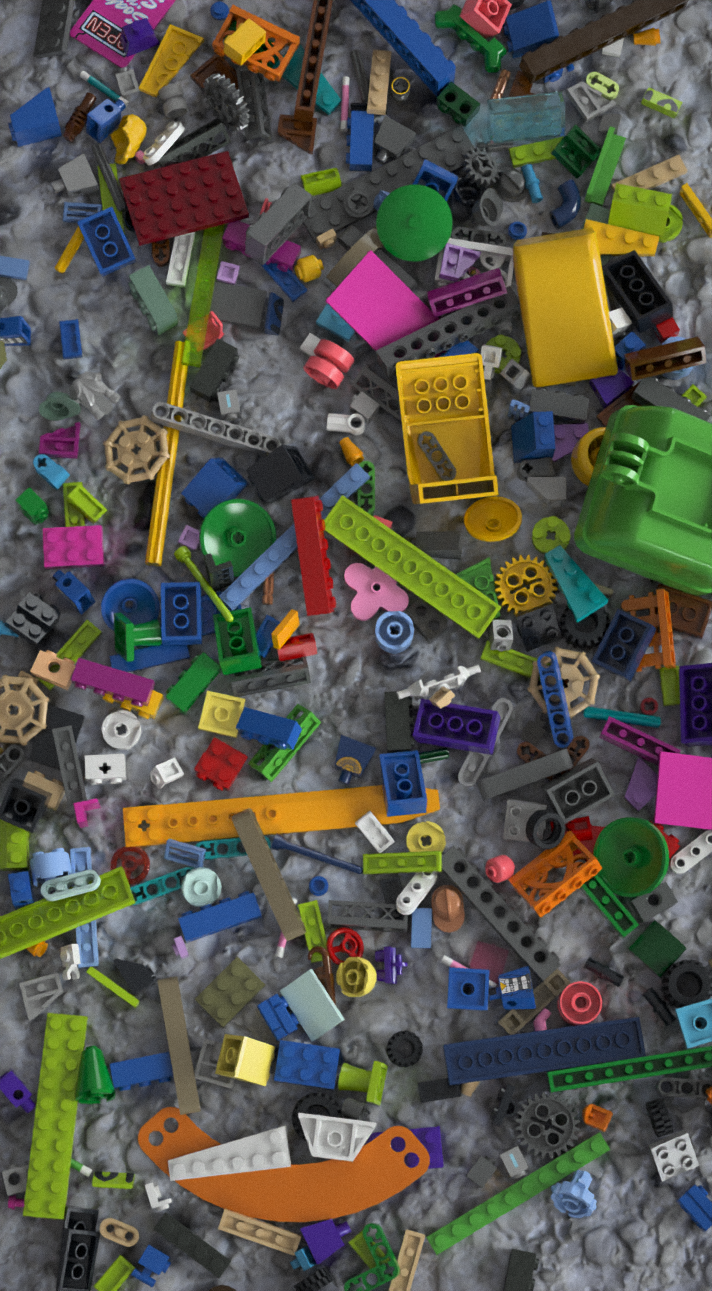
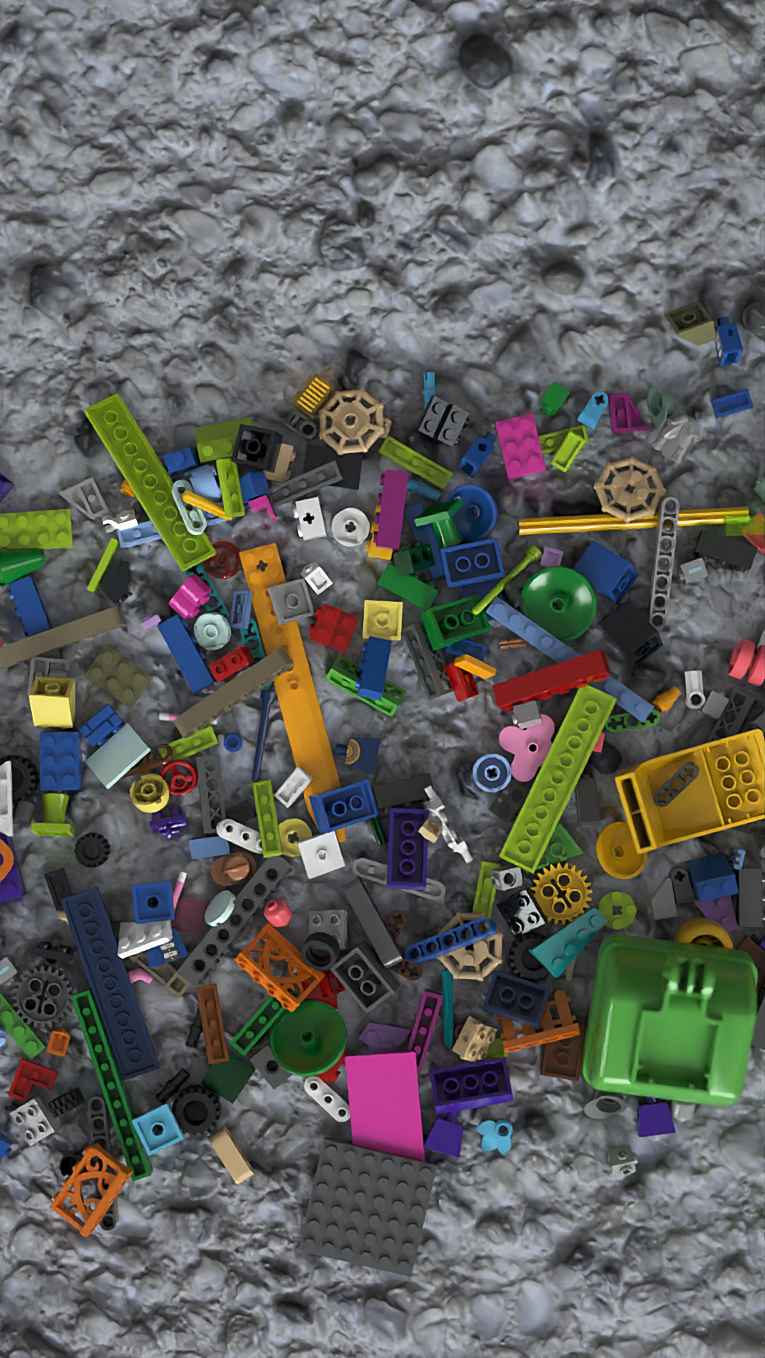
camera: 85 degrees right, 10 degrees up
light nougat brick [30,650,76,691] -> none
coral wheel [557,981,602,1026] -> none
none -> red plate [8,1058,59,1102]
none -> white wing [118,921,171,958]
none -> dark pink brick [169,574,212,620]
none -> yellow axle [182,490,232,521]
none -> dark orange hinge [196,984,229,1064]
none -> light aqua tile [205,890,236,927]
none -> red brick [208,646,256,683]
none -> lime plate [216,458,245,517]
none -> blue brick [239,471,270,508]
none -> light grey plate [268,578,315,625]
none -> white plate [297,831,345,879]
none -> dark green brick [393,541,435,576]
none -> dark azure pin [407,478,442,503]
none -> tan bracket [452,1016,497,1062]
none -> light grey brick [512,700,543,729]

